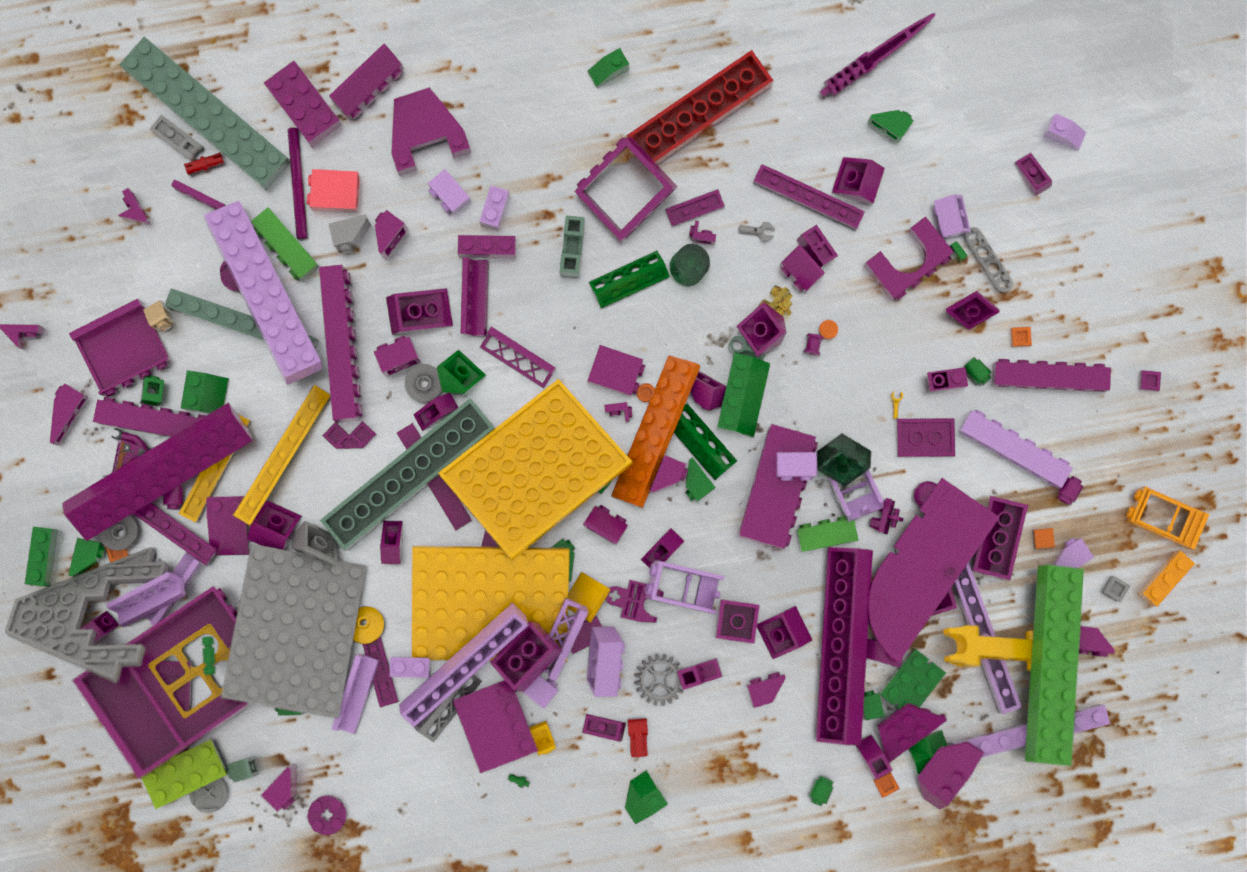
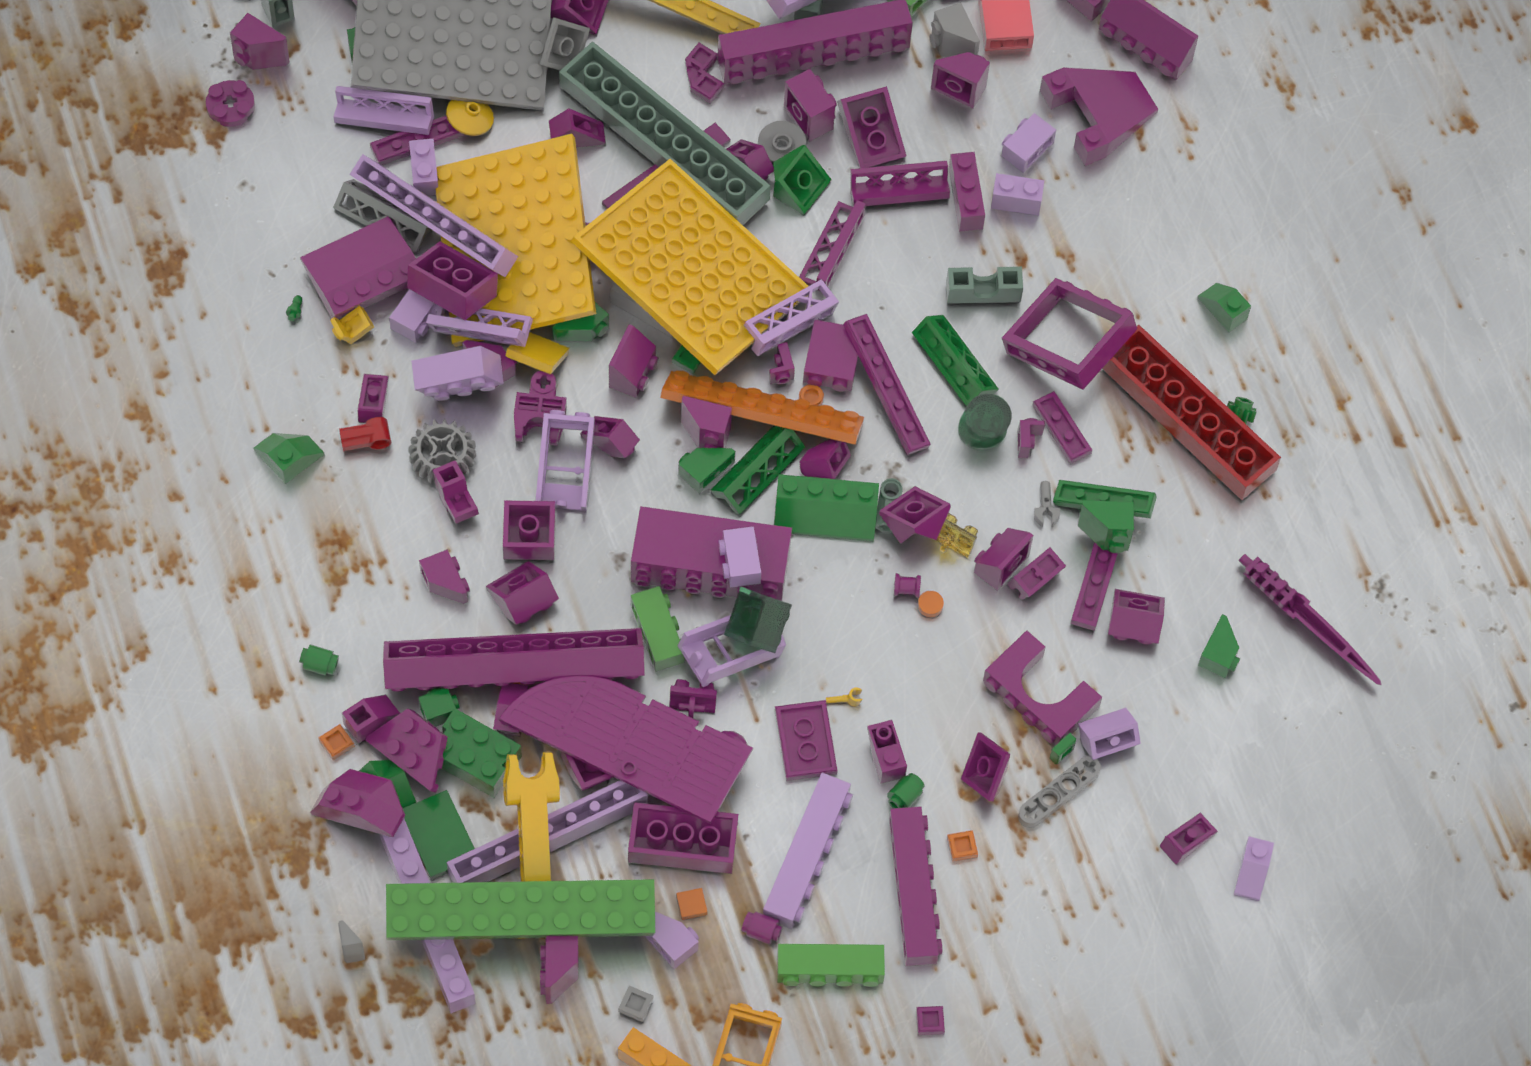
camera: 80 degrees right, 20 degrees down
none -> light grey slope [338,920,365,963]
none -> green tile [403,790,475,880]
none -> lavender fence [744,279,839,356]
none -> bright green brick [777,944,885,987]
none -> magenta tile [843,314,931,455]
none -> green tile [1053,480,1157,519]
none -> green slope [1078,500,1134,553]
none -> green gear [1227,397,1257,425]

